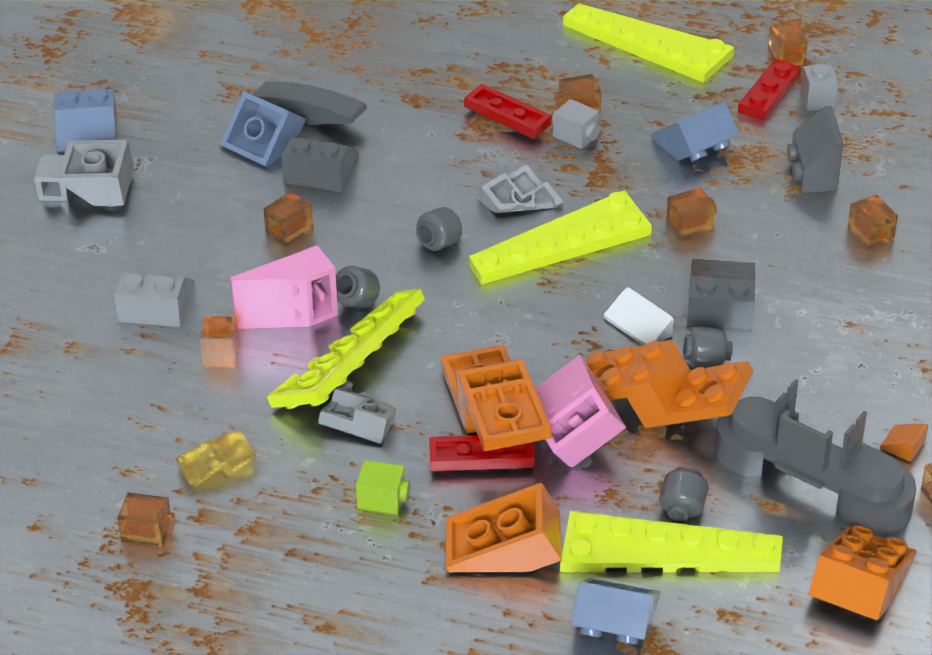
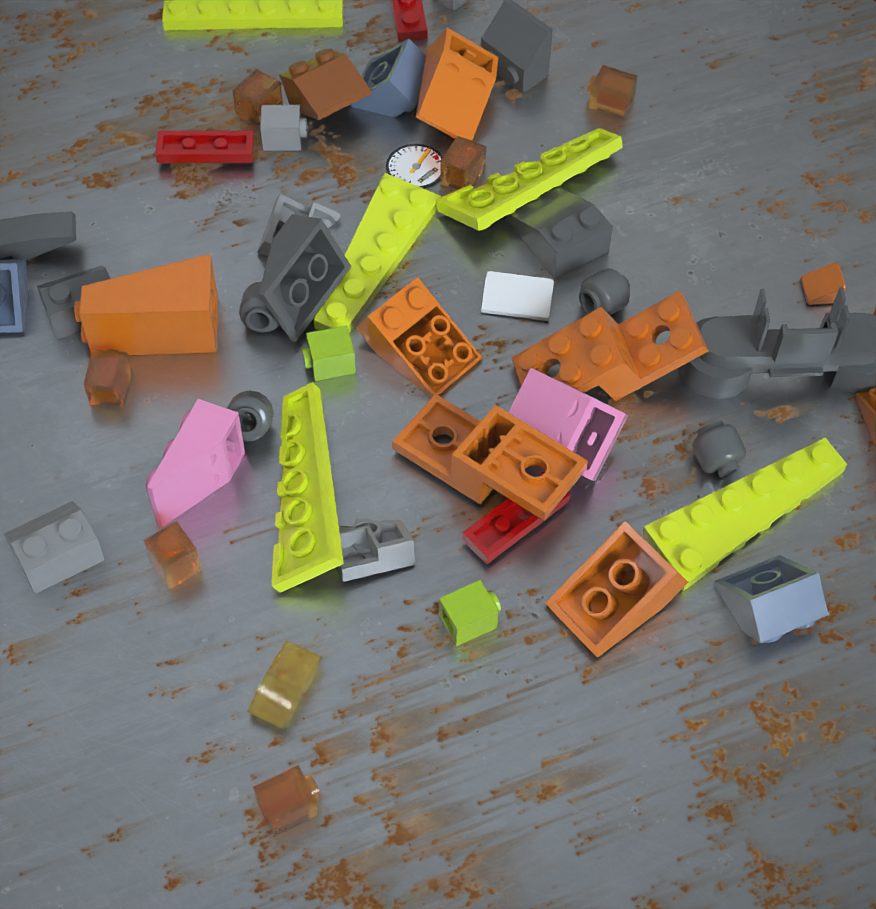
camera: 40 degrees left, 15 degrees up
none -> orange slope [74,255,219,357]
none -> dark grey slope [259,214,352,342]
none -> dark orange slope [279,48,372,120]
none -> lime brick [301,325,356,381]
none -> orange slope [356,277,483,398]
none -> white sticker [386,144,446,188]
none -> orange slope [416,28,499,146]
none -> neon yellow wing [436,128,623,231]

